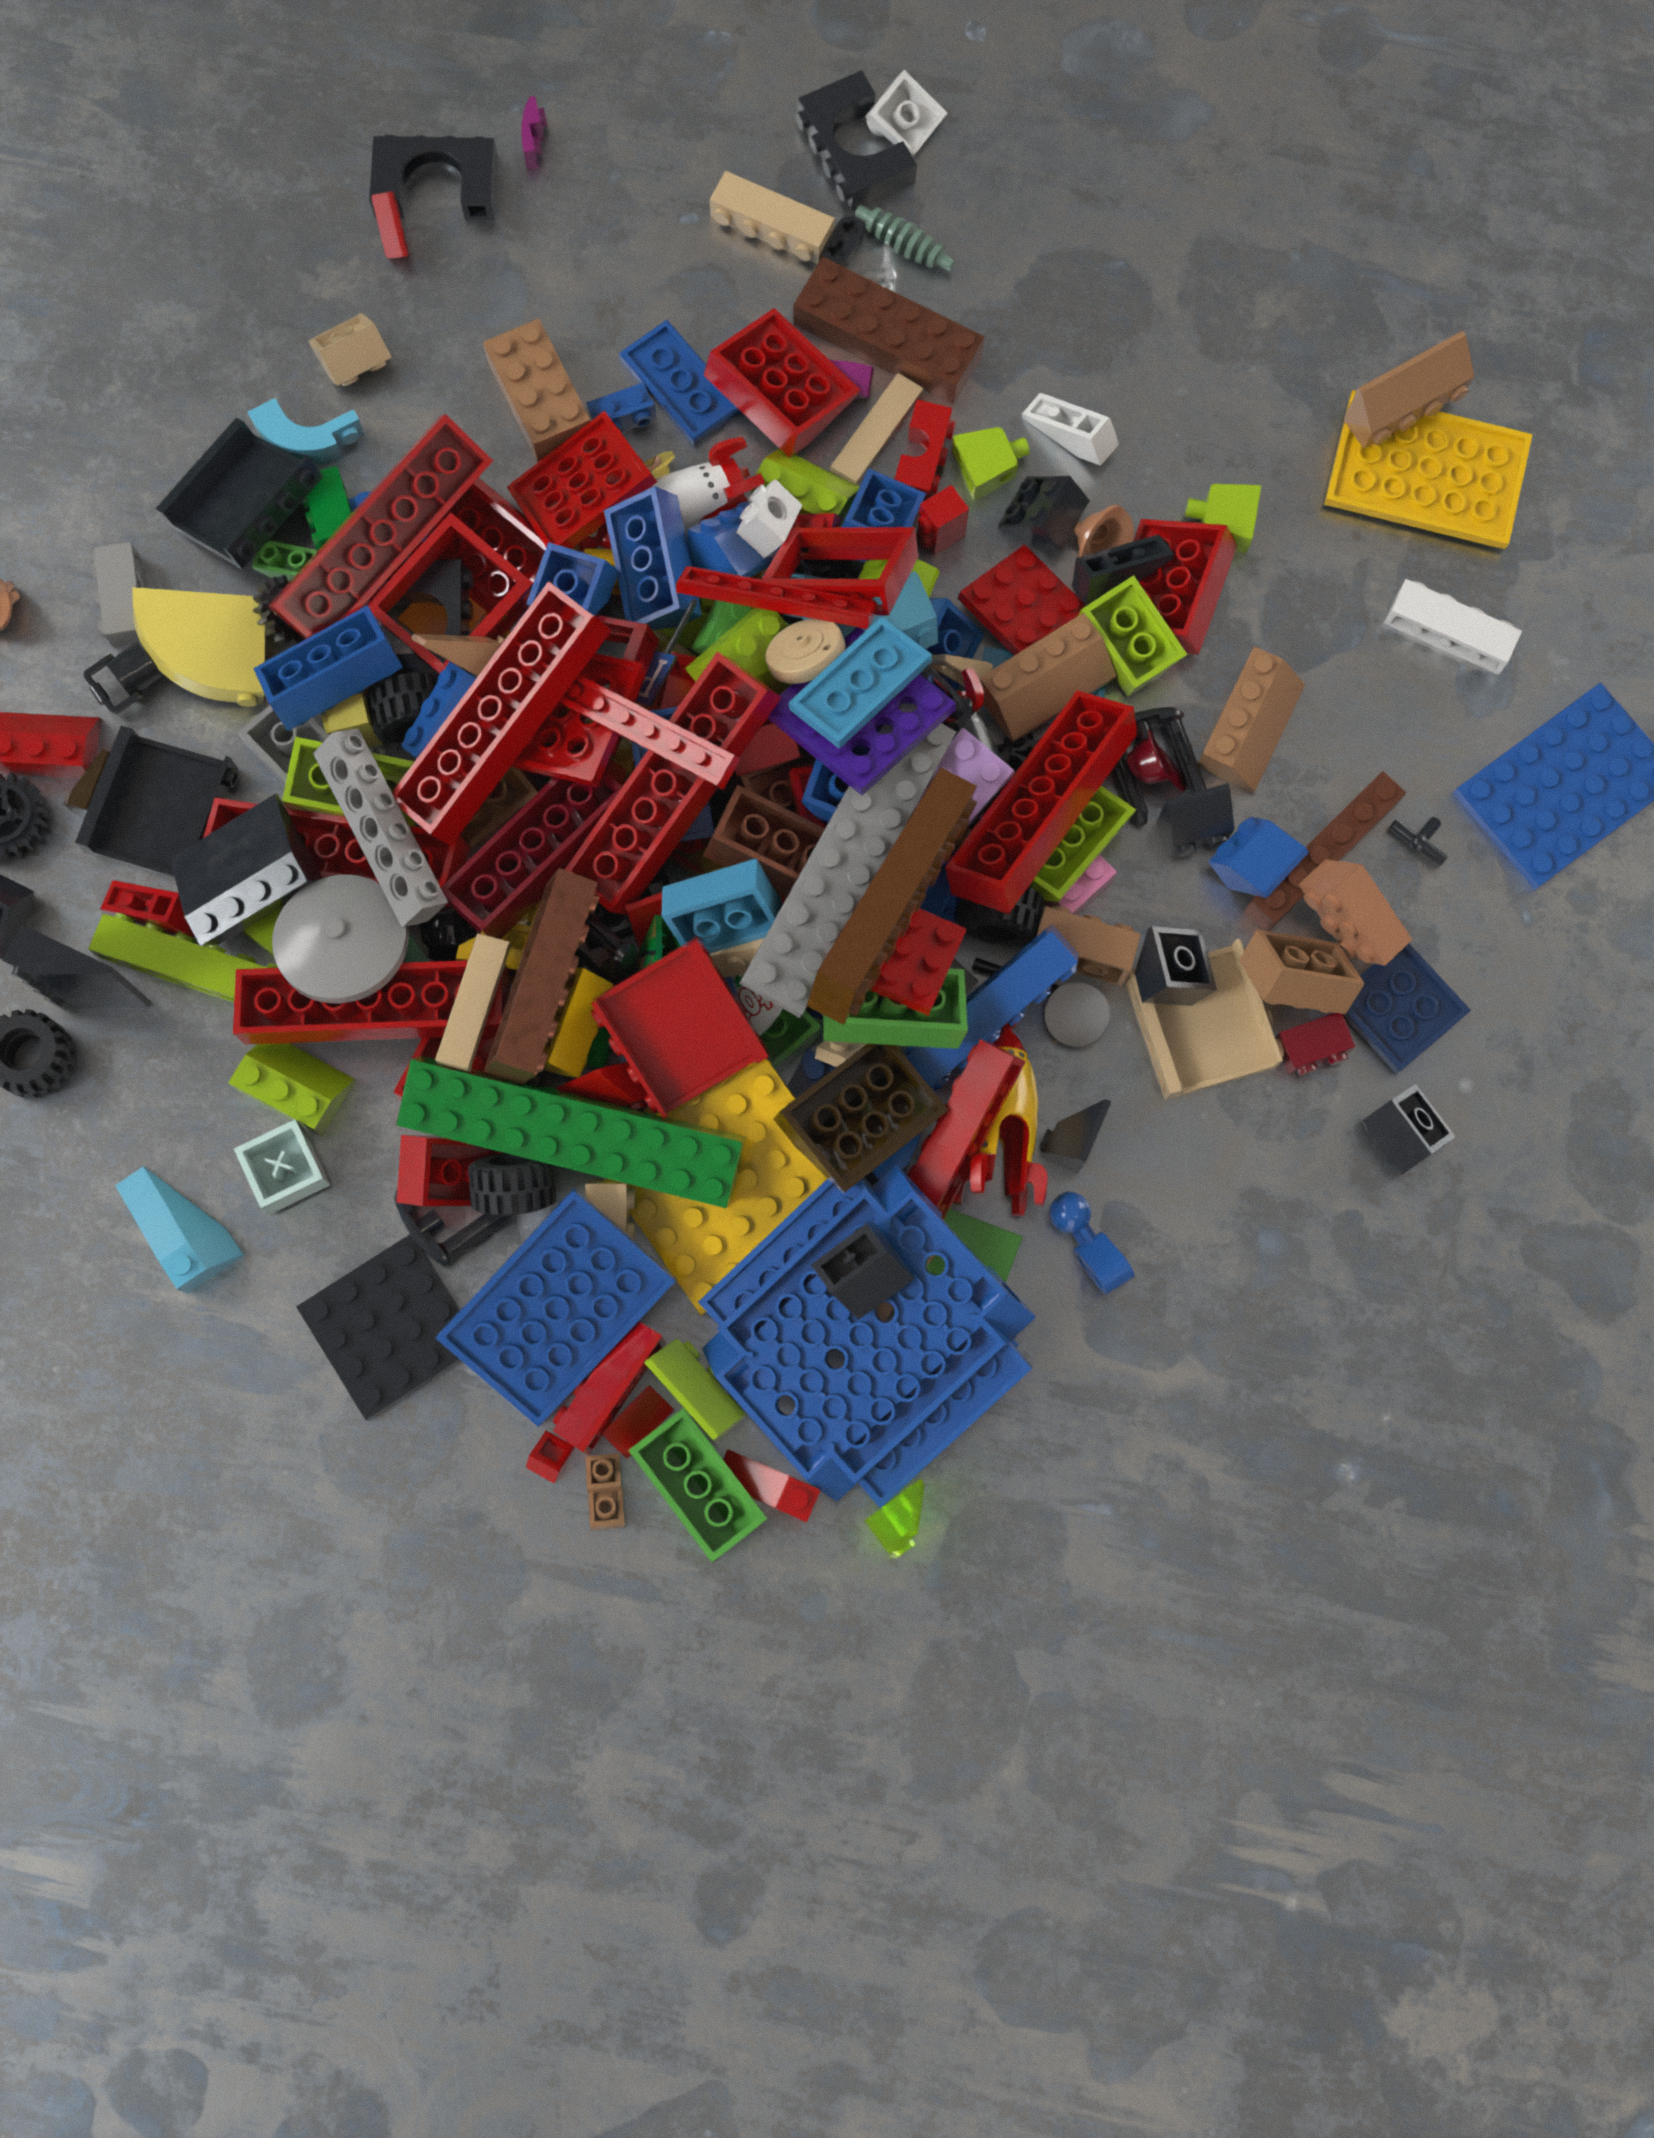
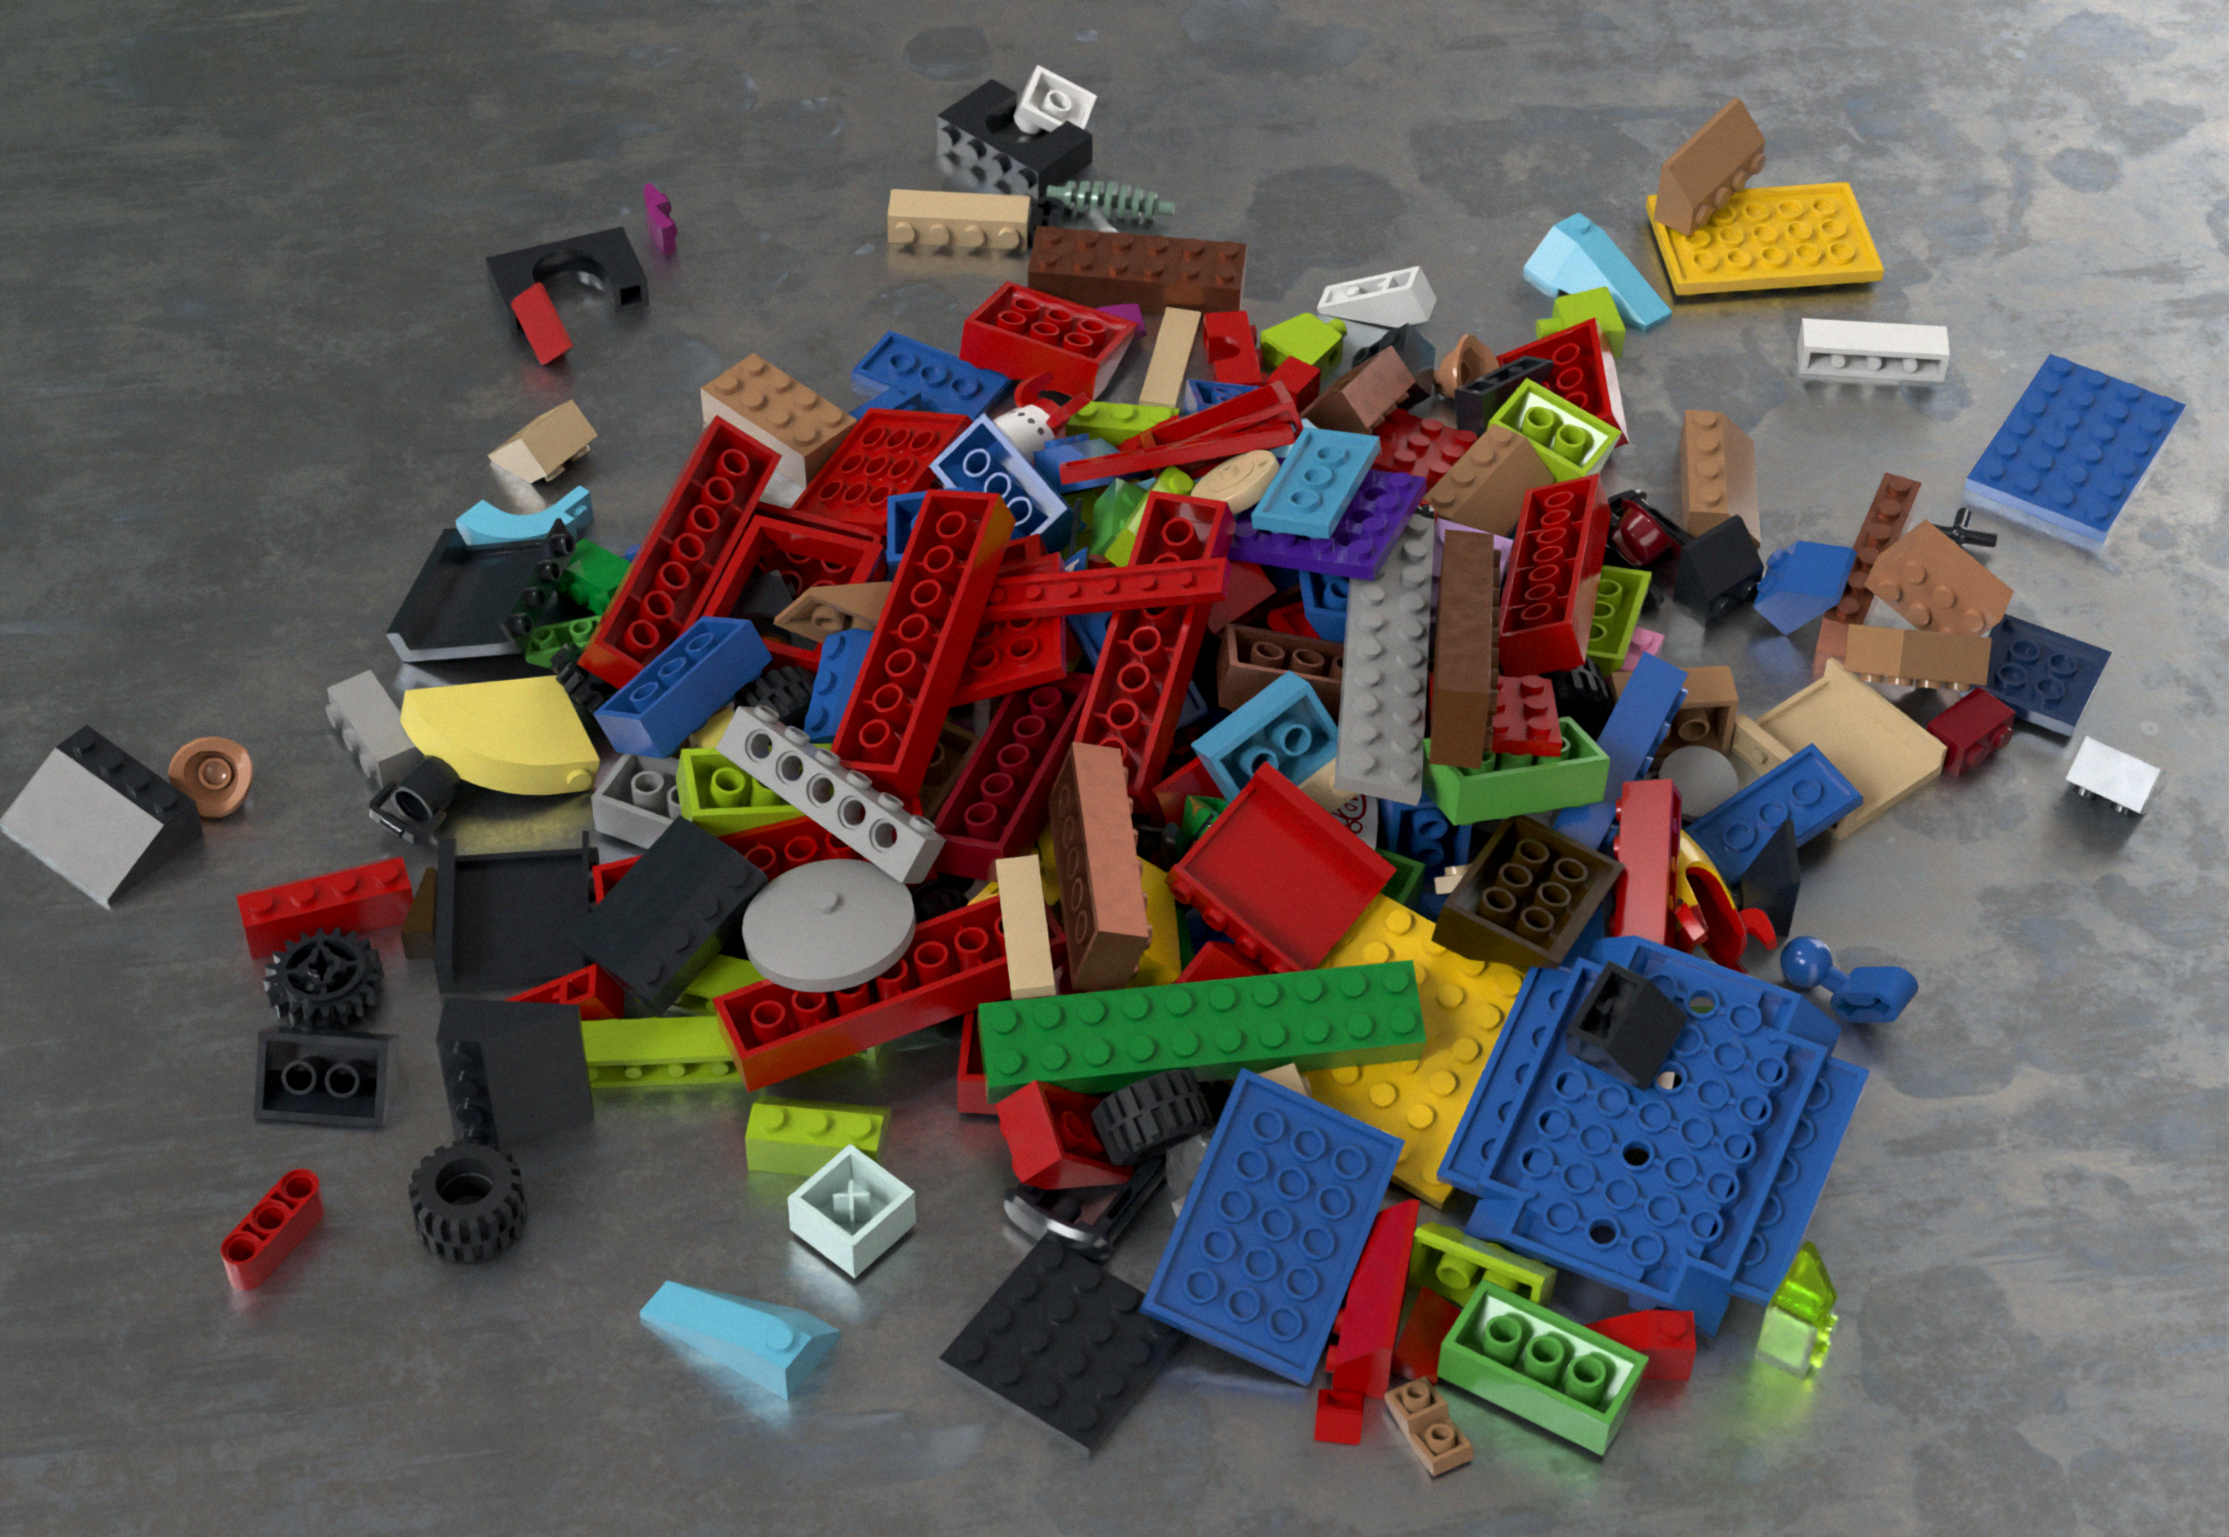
camera: 20 degrees left, 30 degrees down
white brick [736,479,802,558] -> none
black slope [1135,926,1217,1006] -> none
none -> copper brick [1289,345,1416,435]
none -> medium azure wedge [1524,212,1672,331]
none -> blue tile [1683,743,1864,892]

